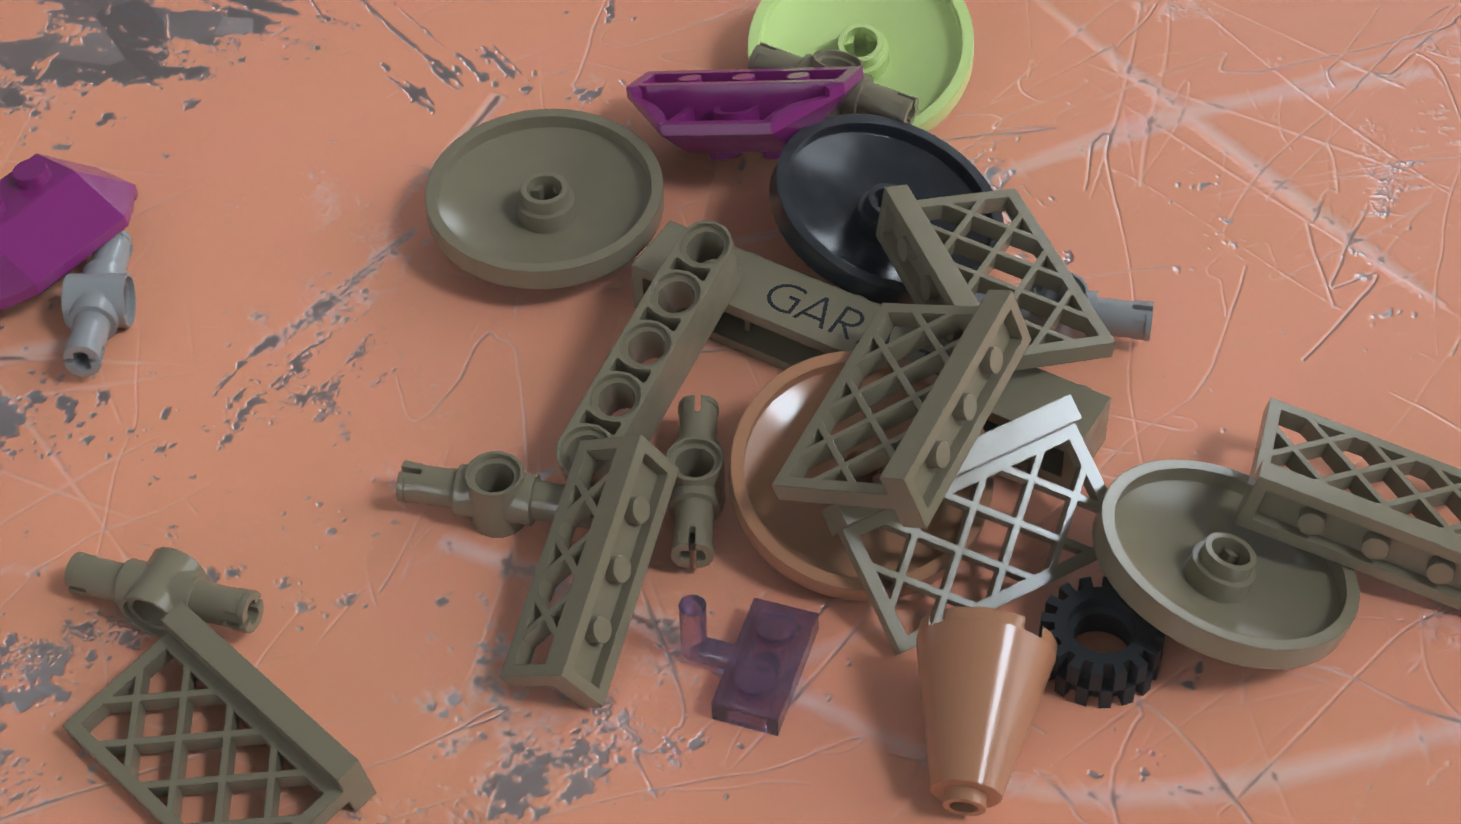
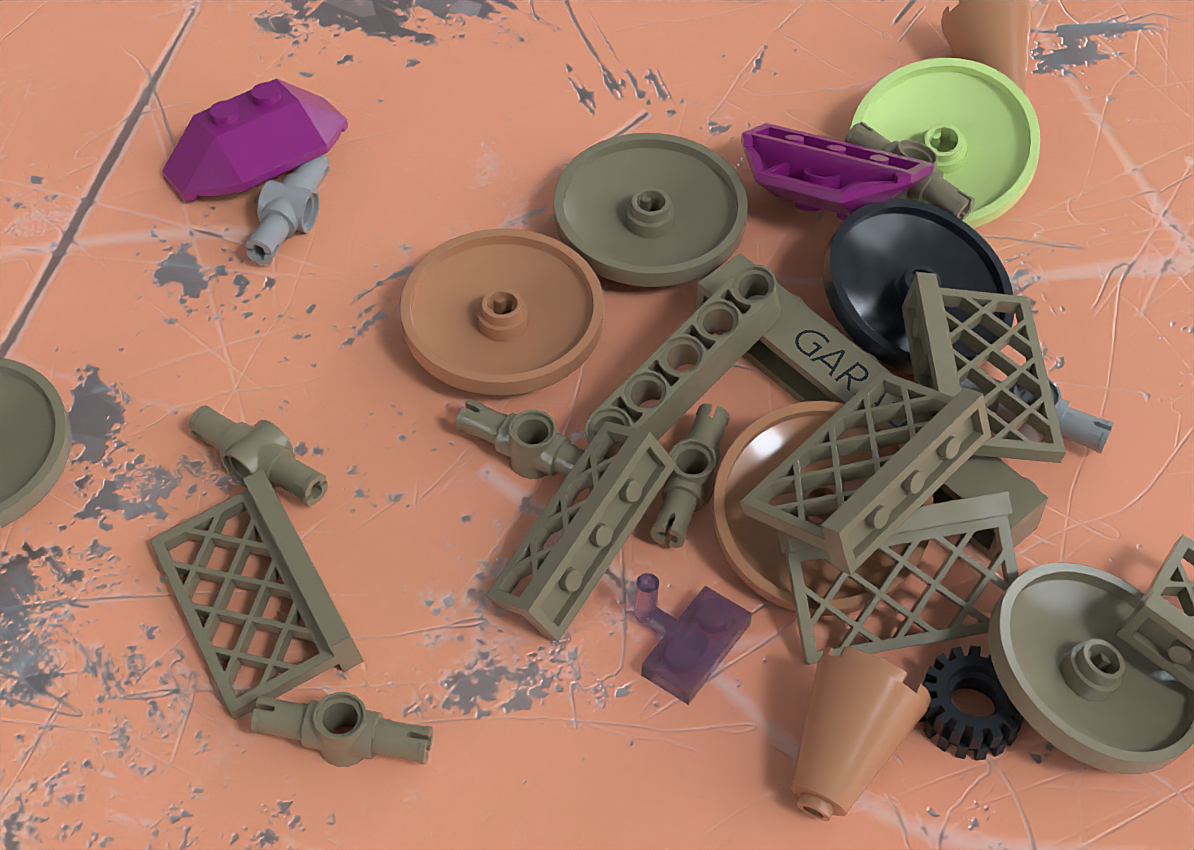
camera: 15 degrees right, 5 degrees up
none -> nougat dish [400,228,604,396]

